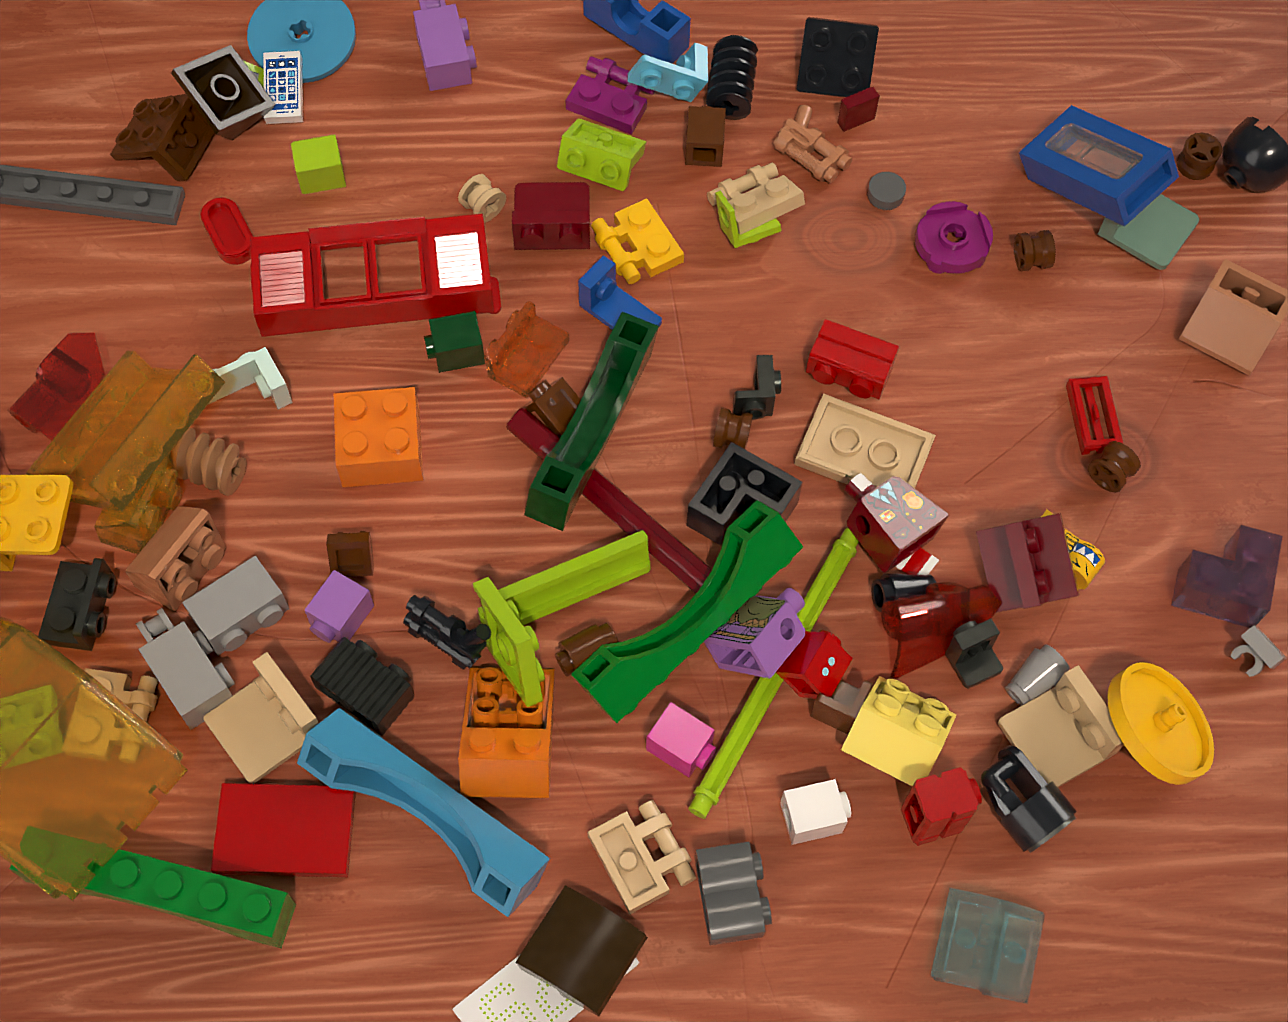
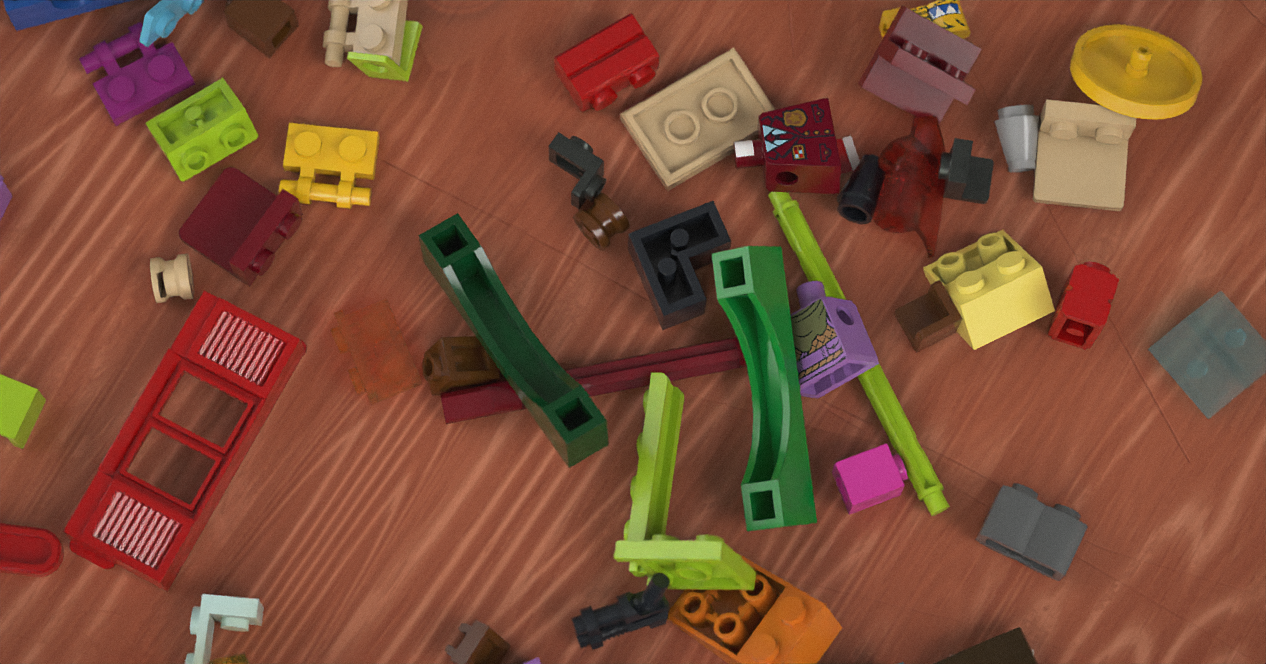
camera: 55 degrees left, 10 degrees up
orange brick [333,387,424,487] -> none
dark green brick [424,311,485,373] -> none
reddish brown brick [555,623,619,677] -> none
blue bracket [578,255,662,330] -> none
tan plate [587,800,697,915] -> none
red brick [776,630,853,699] -> none
white brick [780,779,851,845] -> none
black piece [981,745,1077,853] -> none

